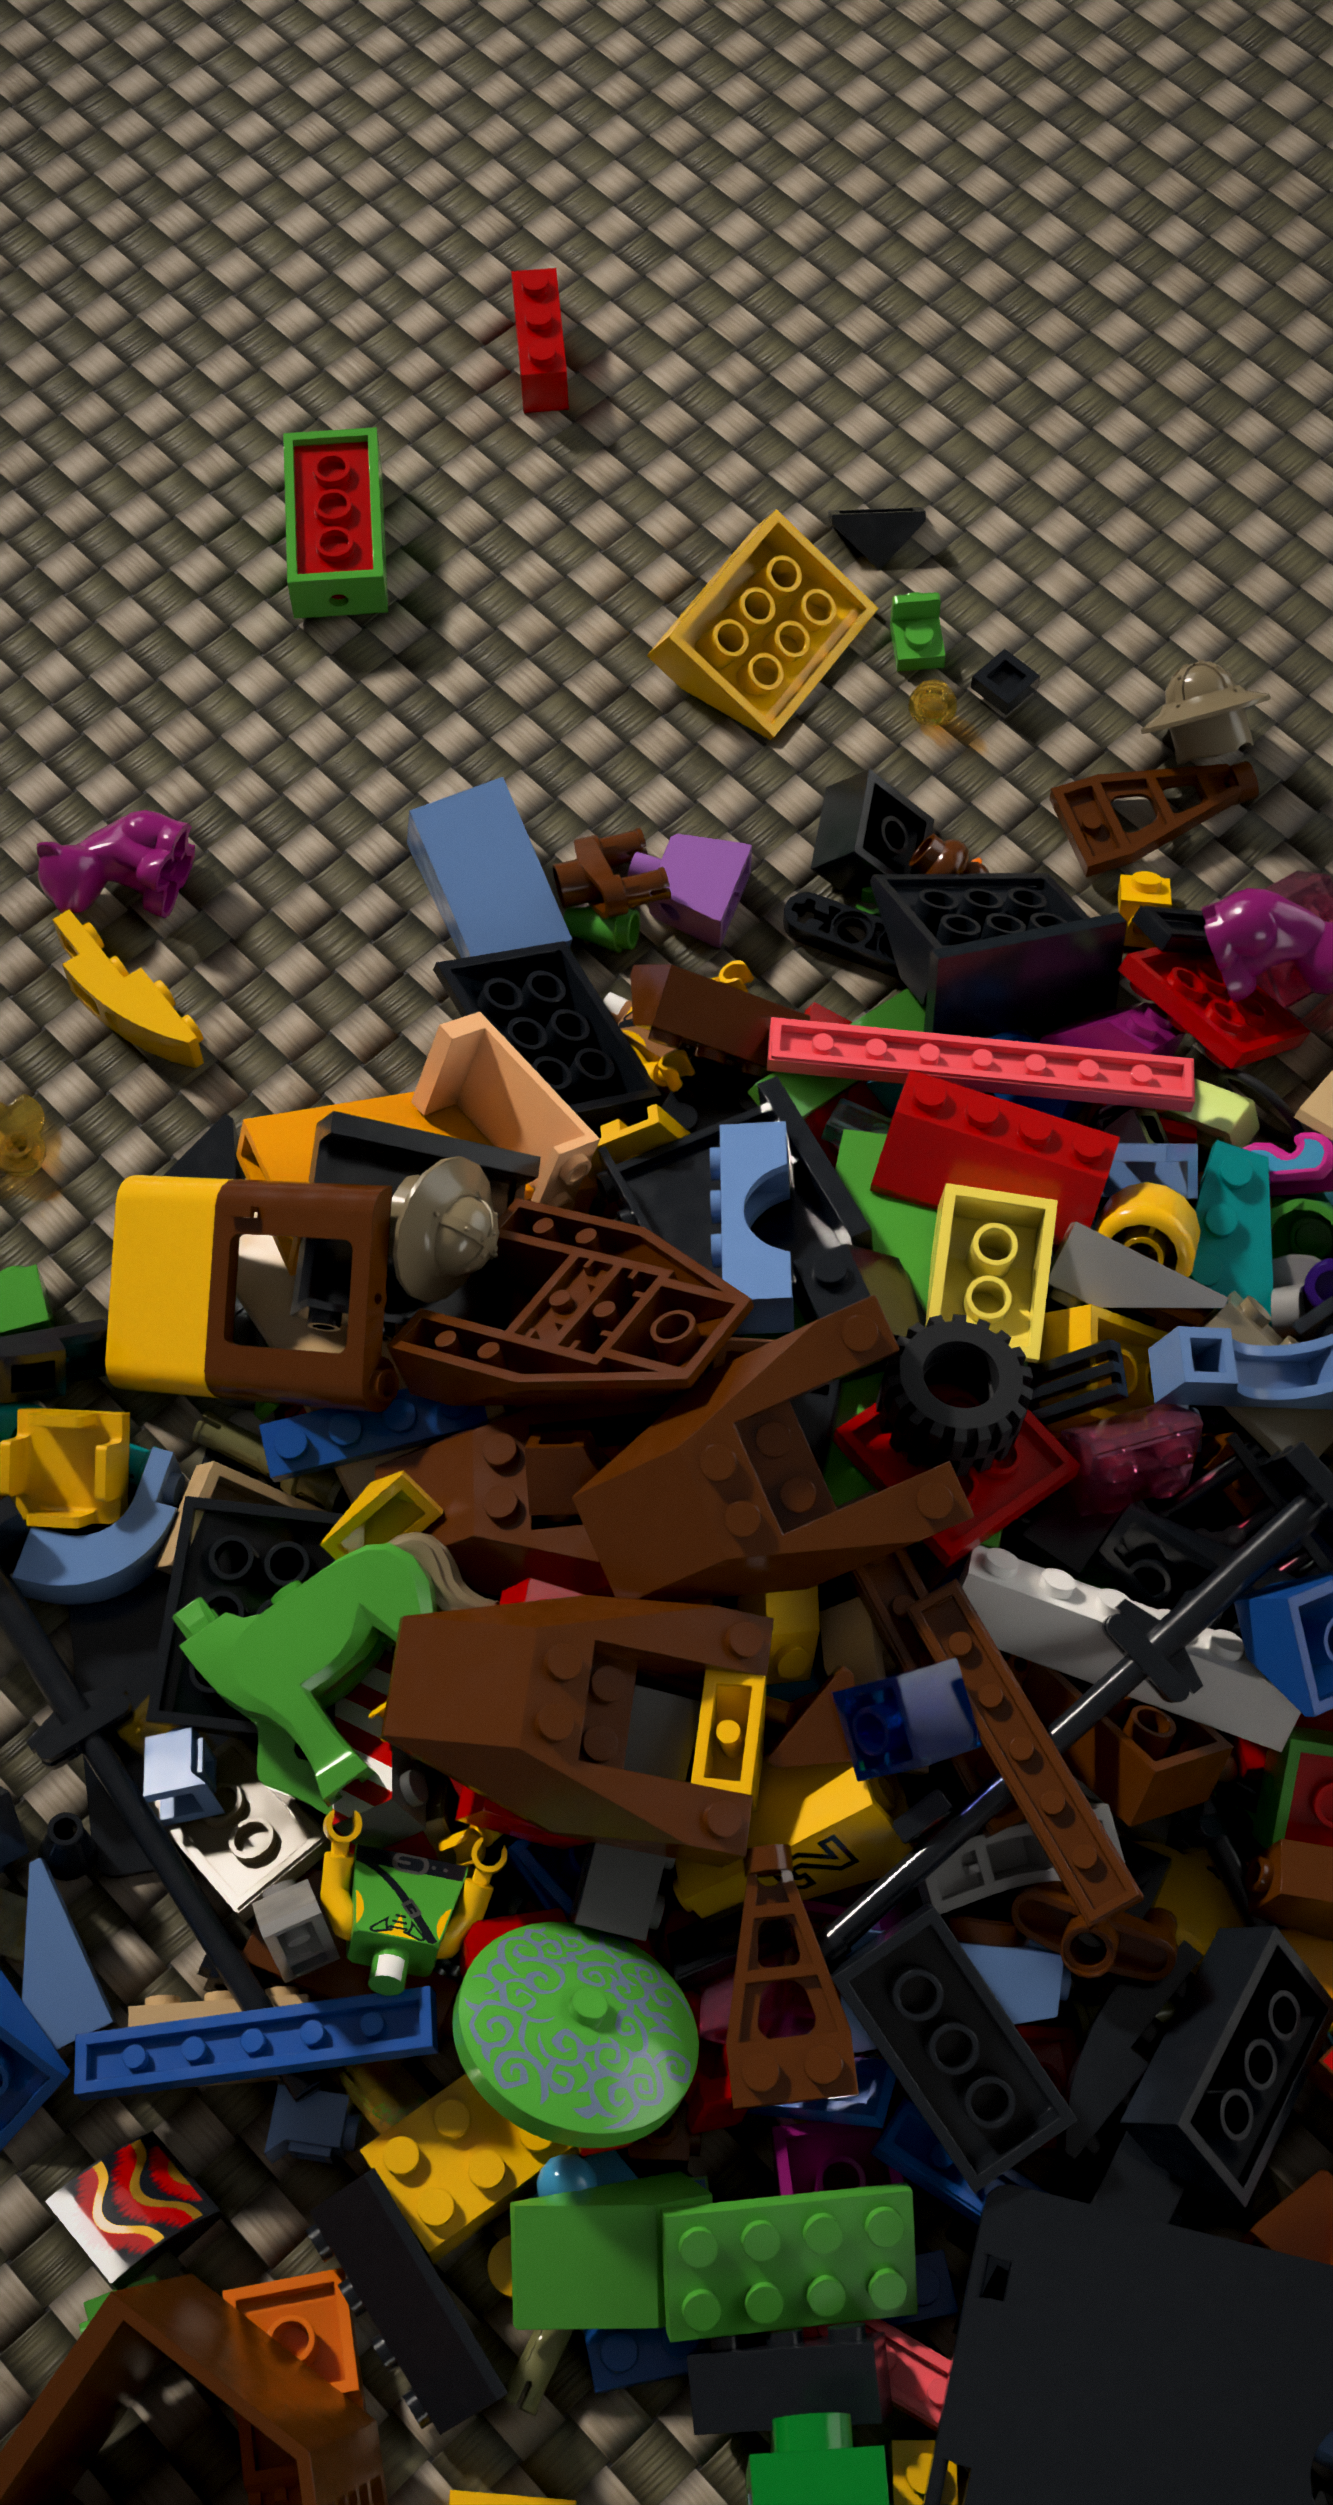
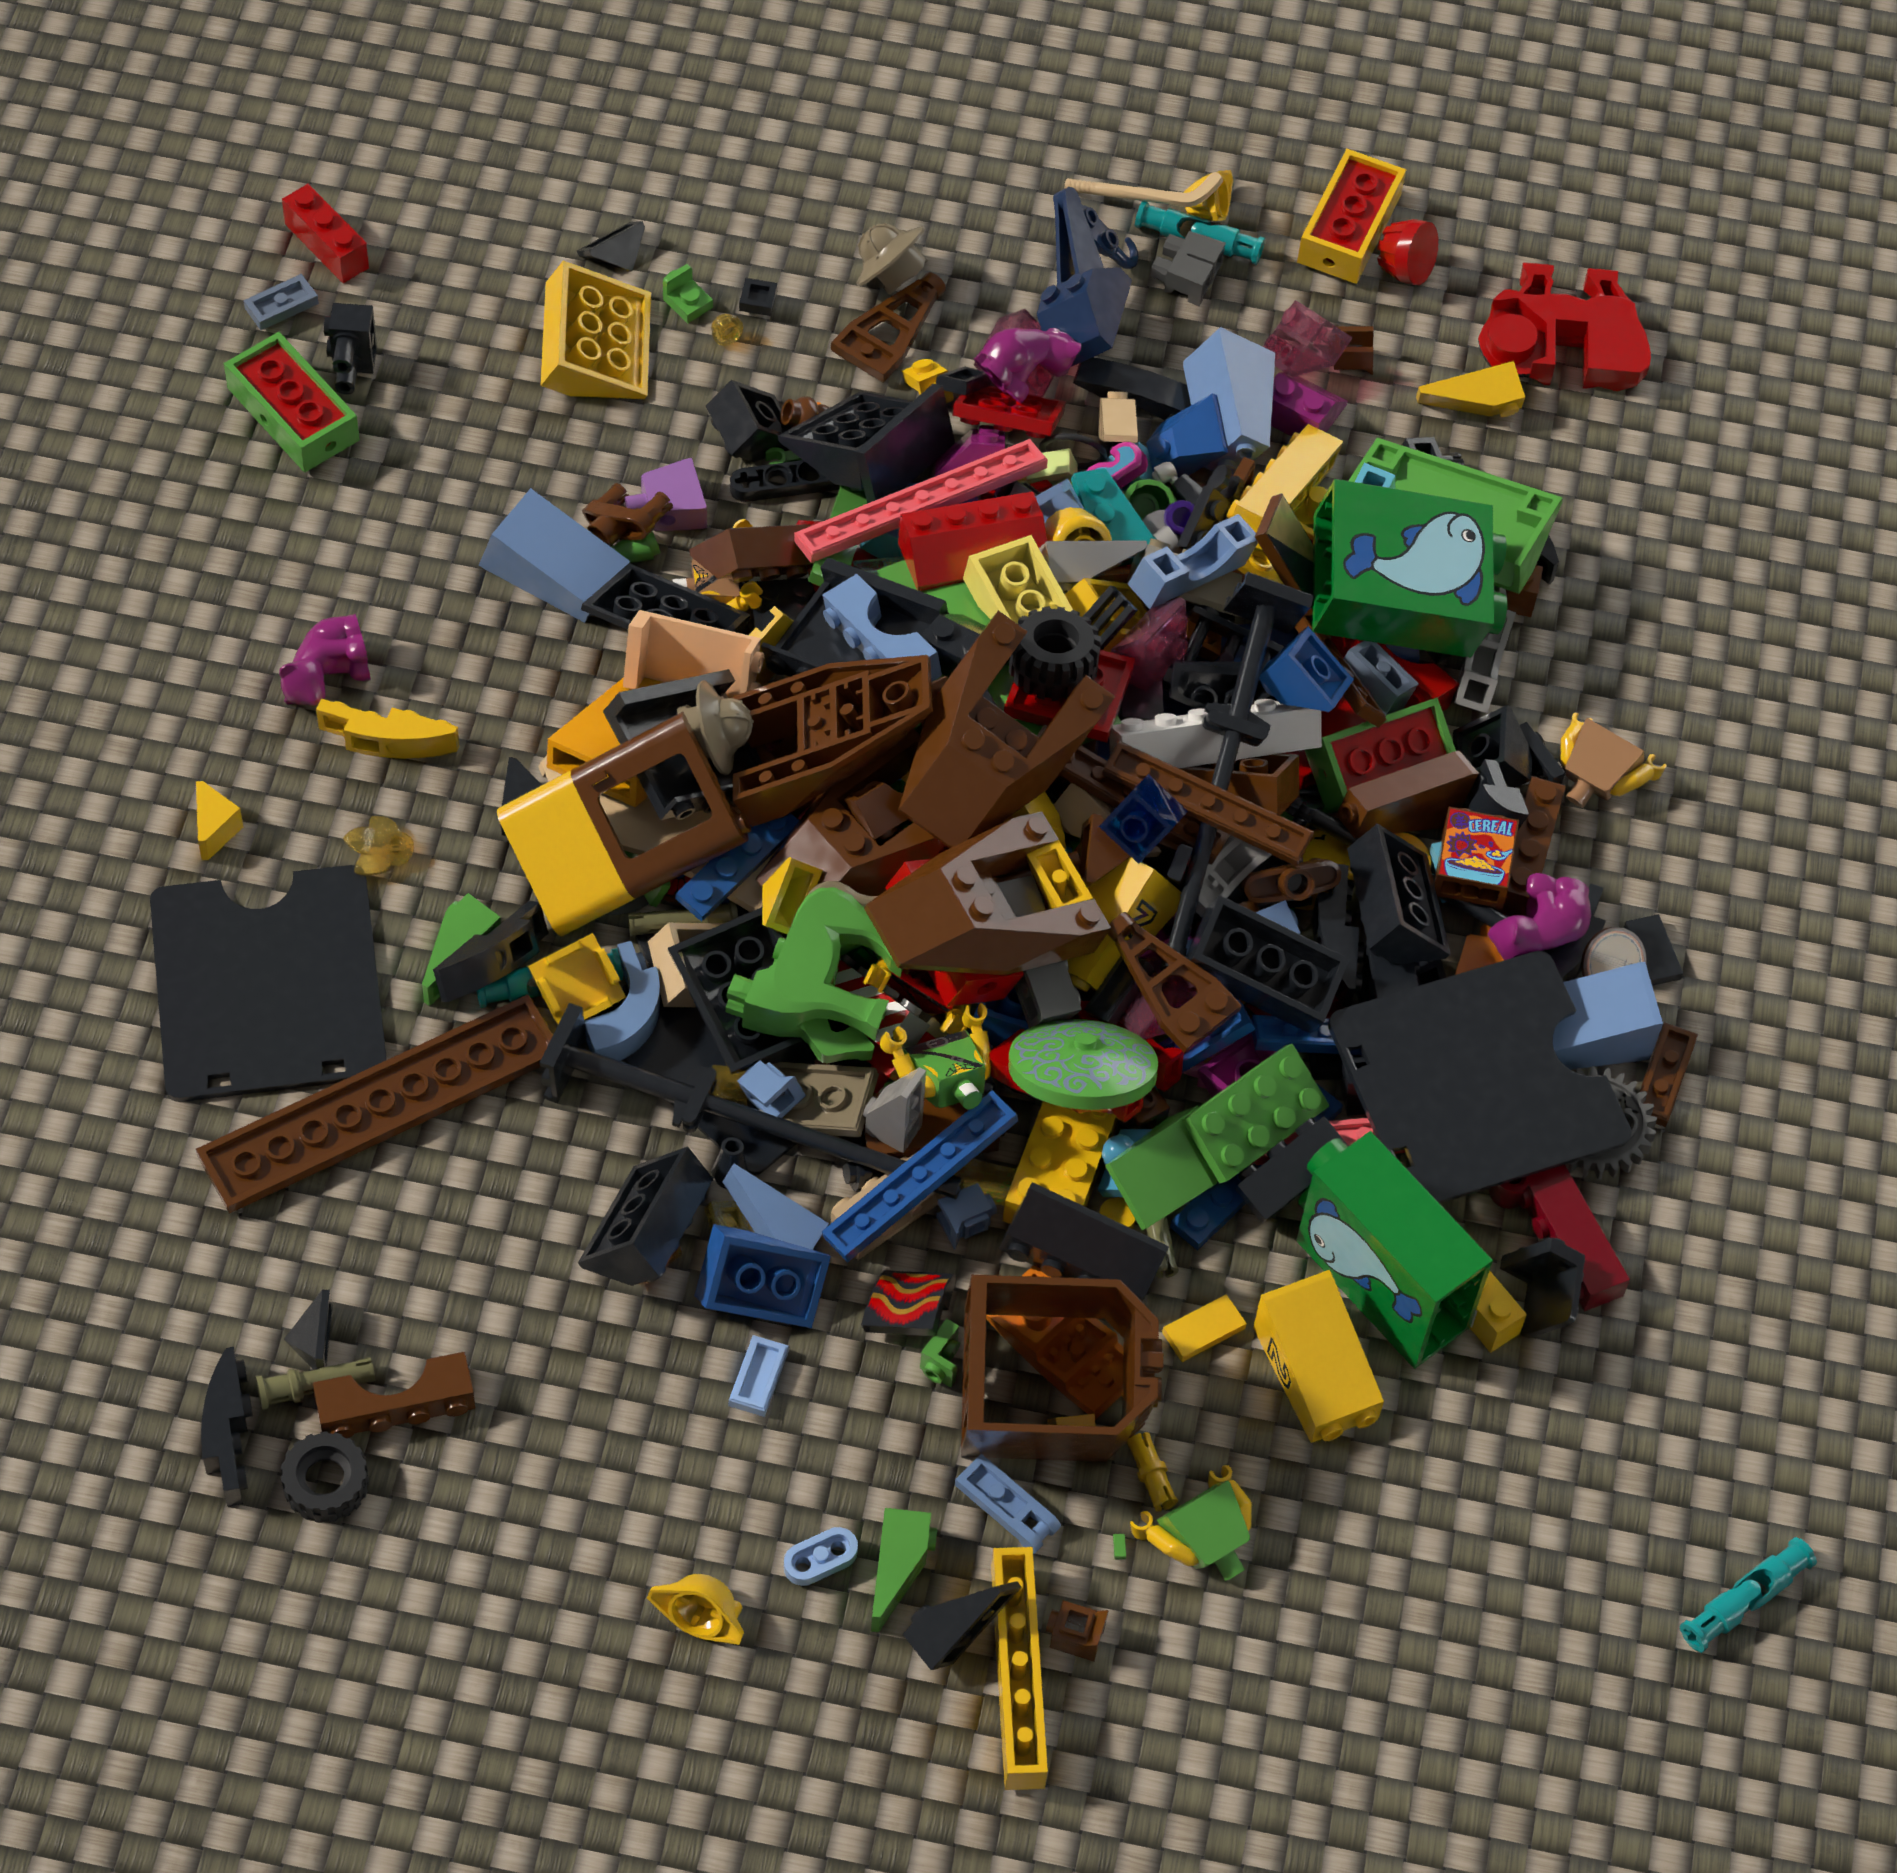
camera: 40 degrees left, 5 degrees down
none -> sand blue plate [244,274,319,330]
none -> black brick [324,303,377,395]

